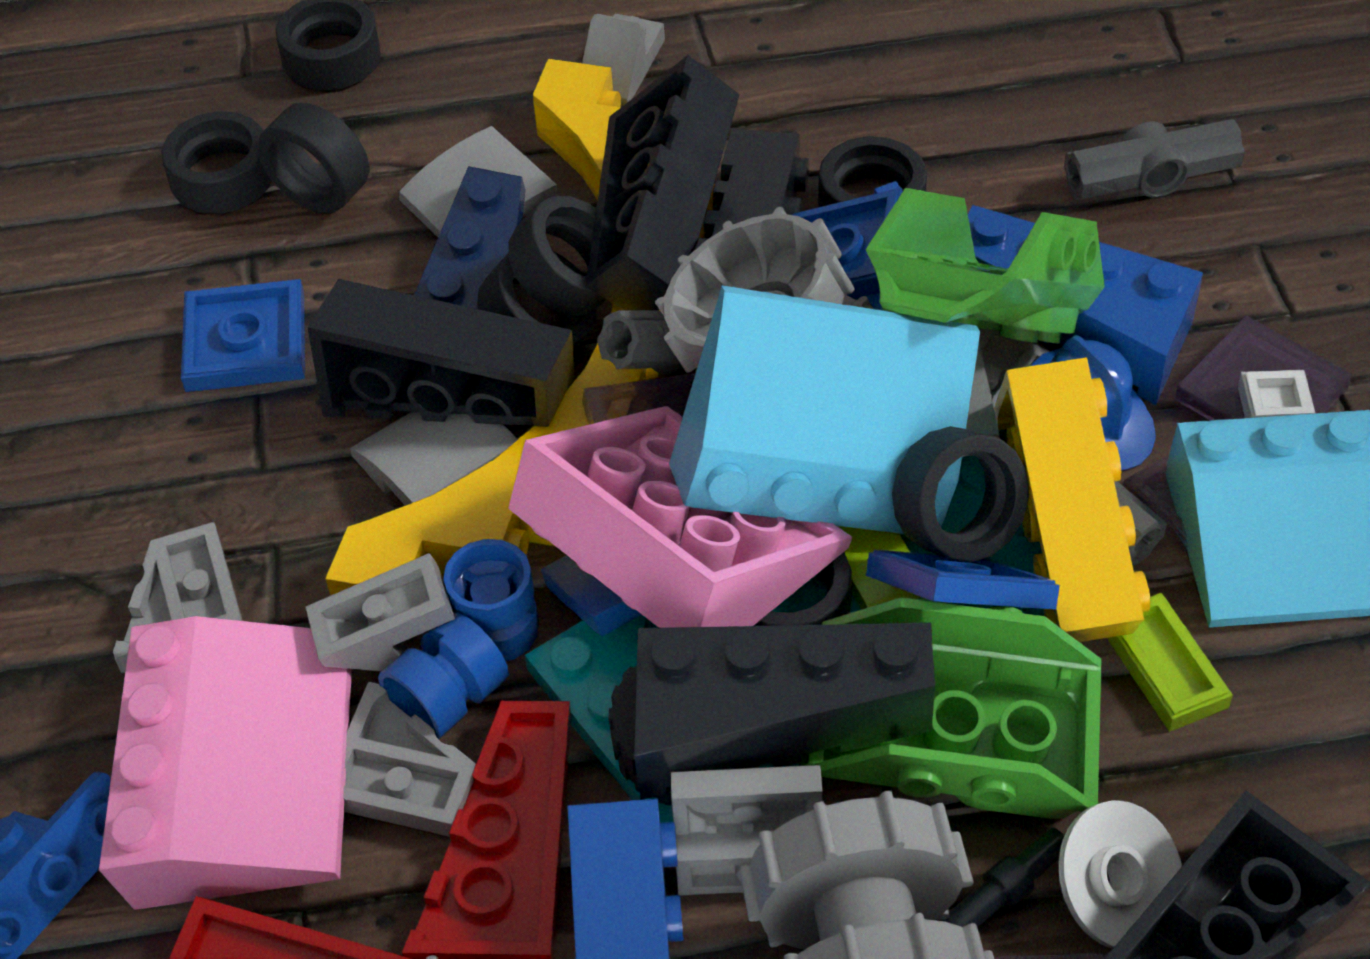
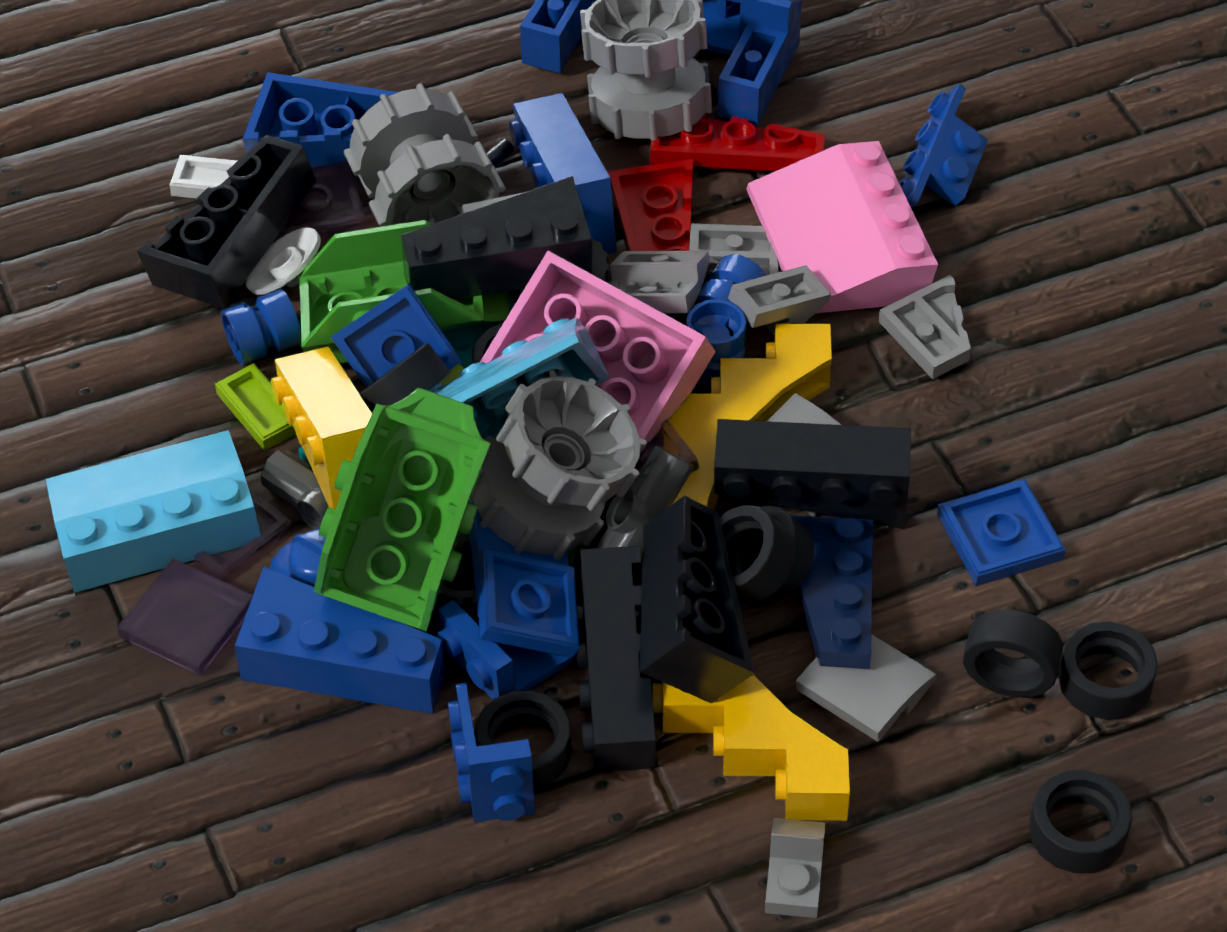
camera: 165 degrees right, 0 degrees up
dark grey piece [1064,119,1245,200] -> none
white tile [1238,370,1315,418] -> none
none -> blue wheel [221,289,301,366]
none -> blue bracket [448,683,535,822]
none -> light grey slope [610,250,710,313]

